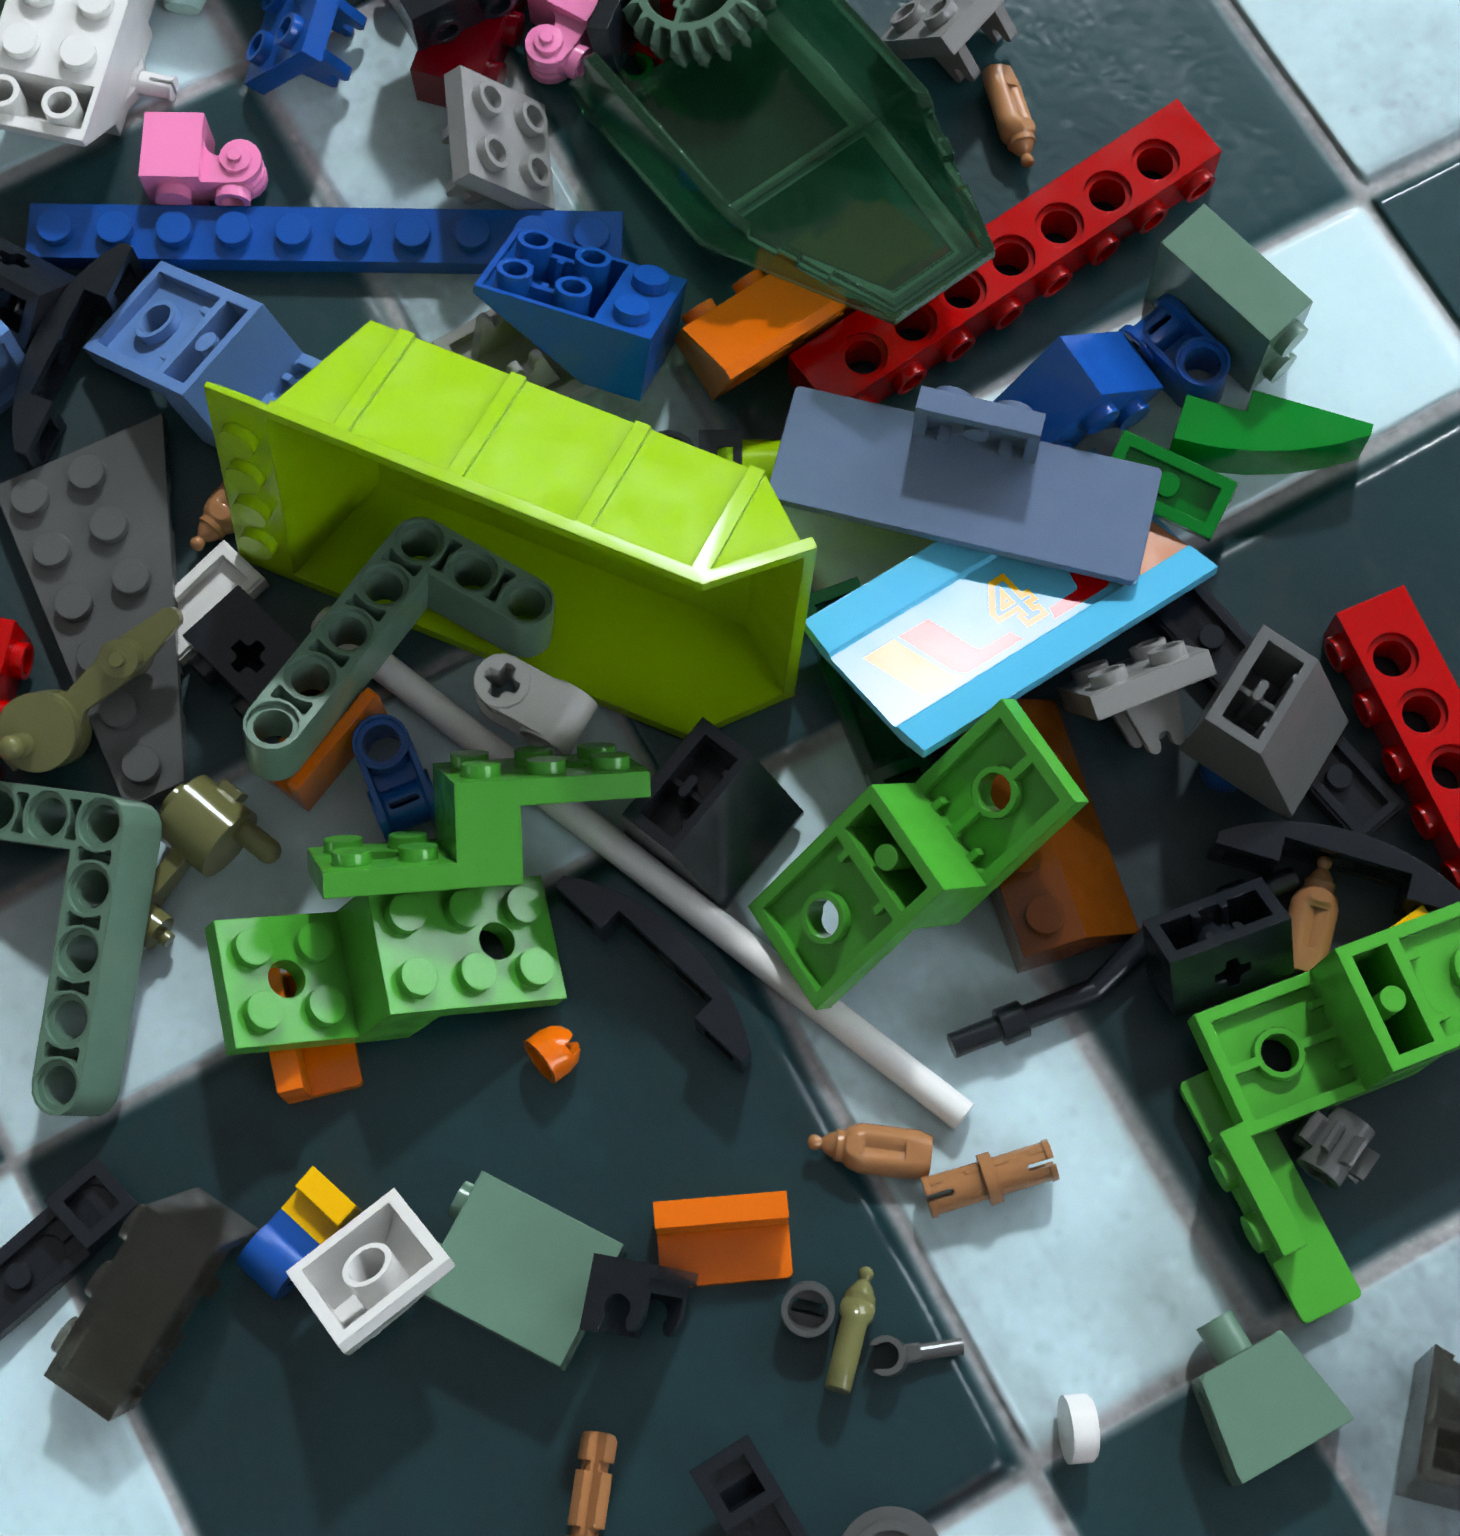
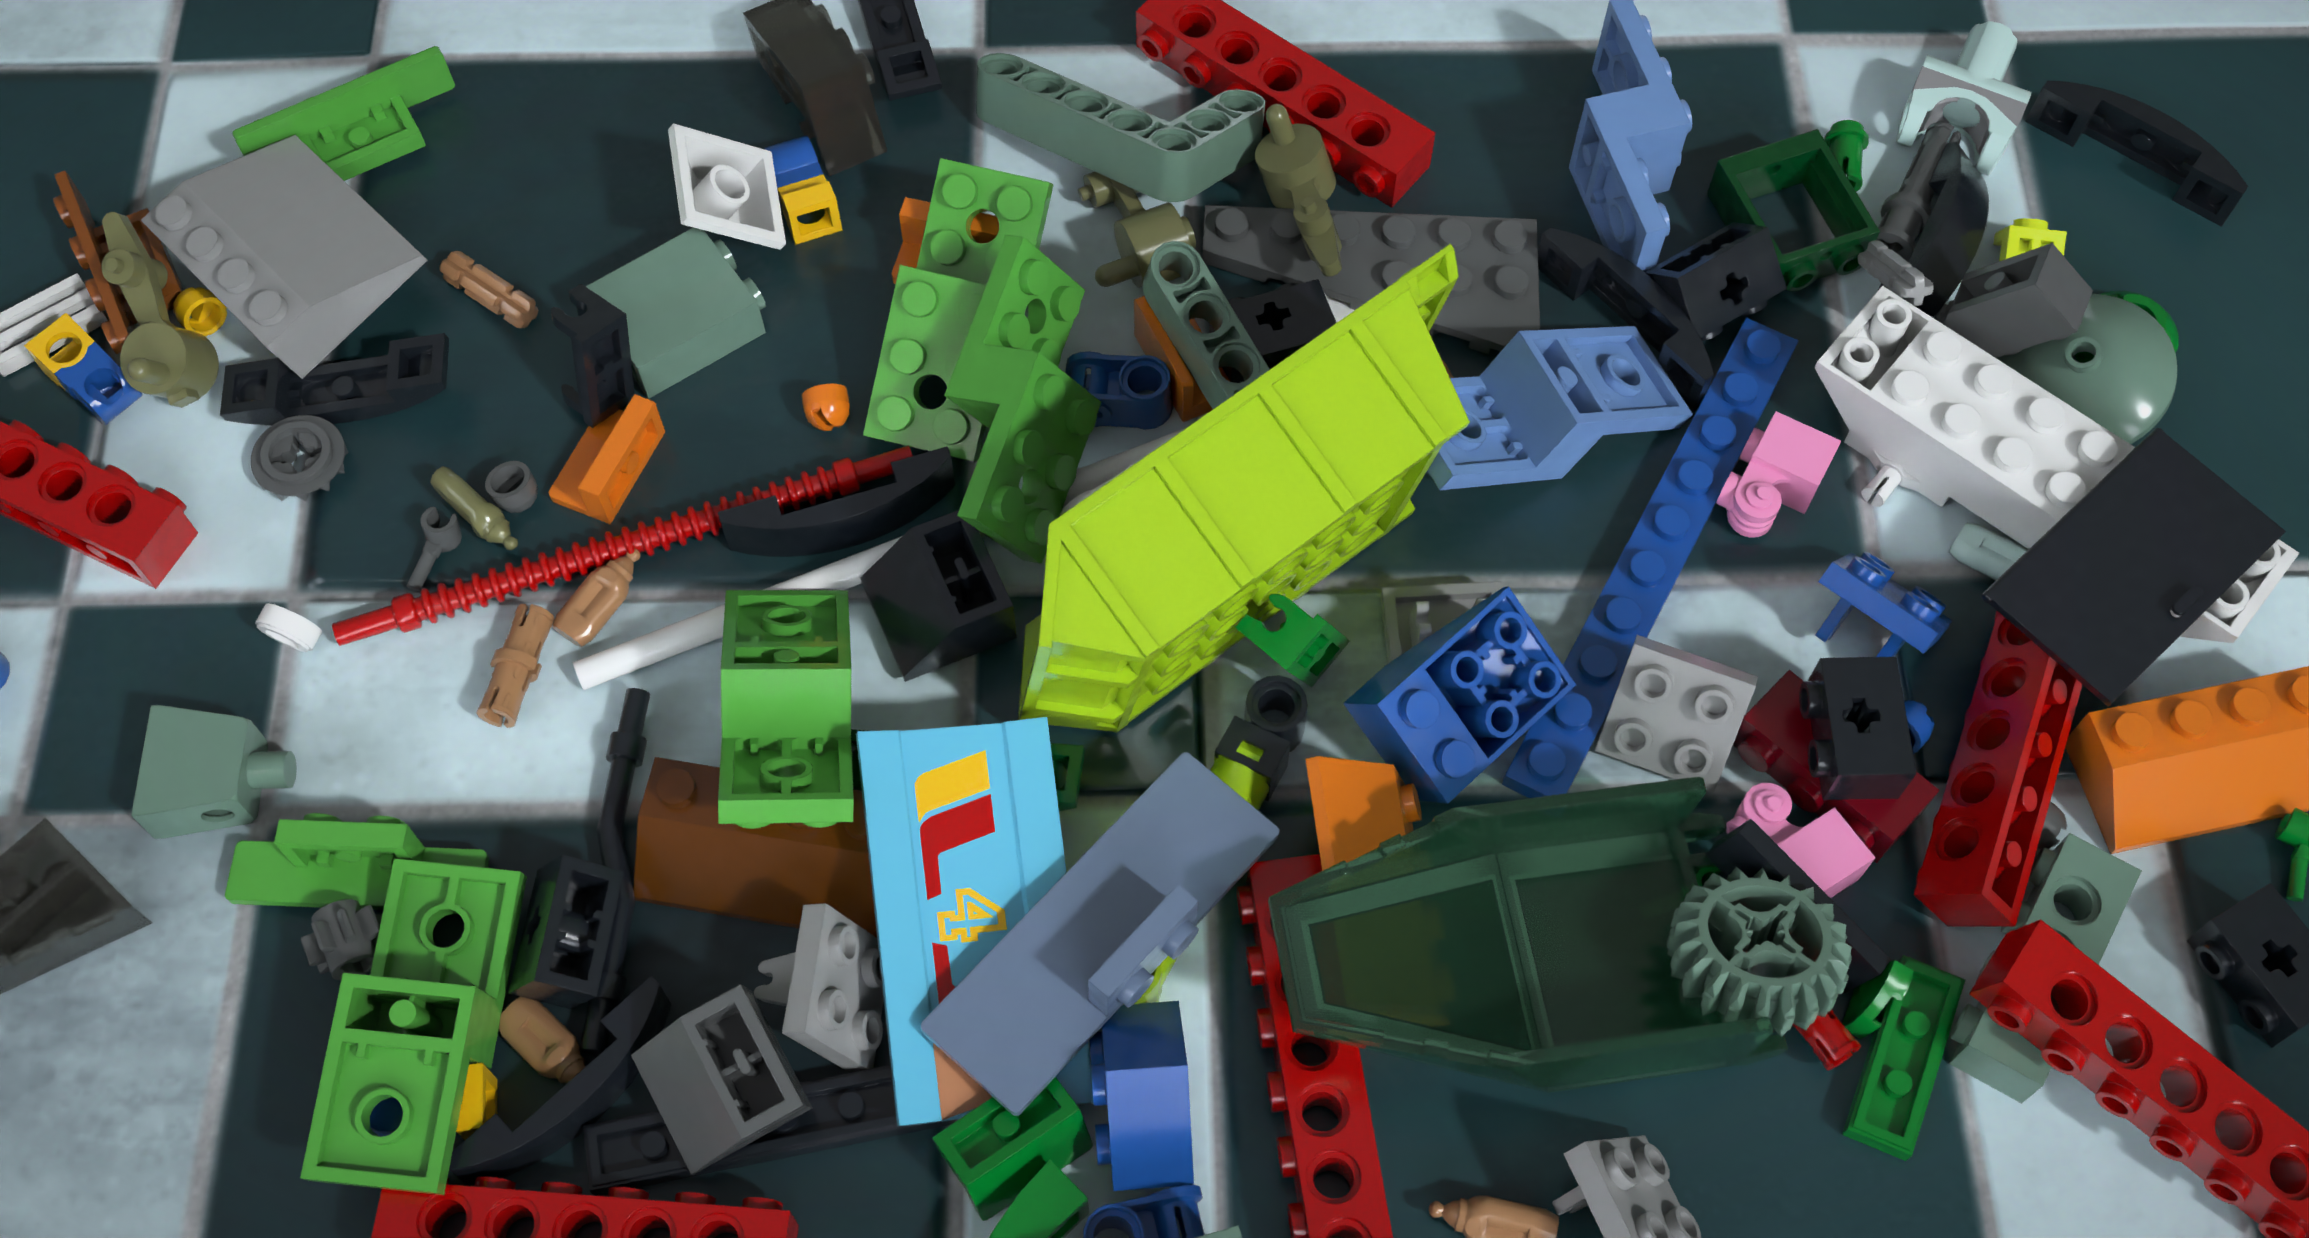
camera: 115 degrees right, 10 degrees down
none -> red hose [332,445,913,646]

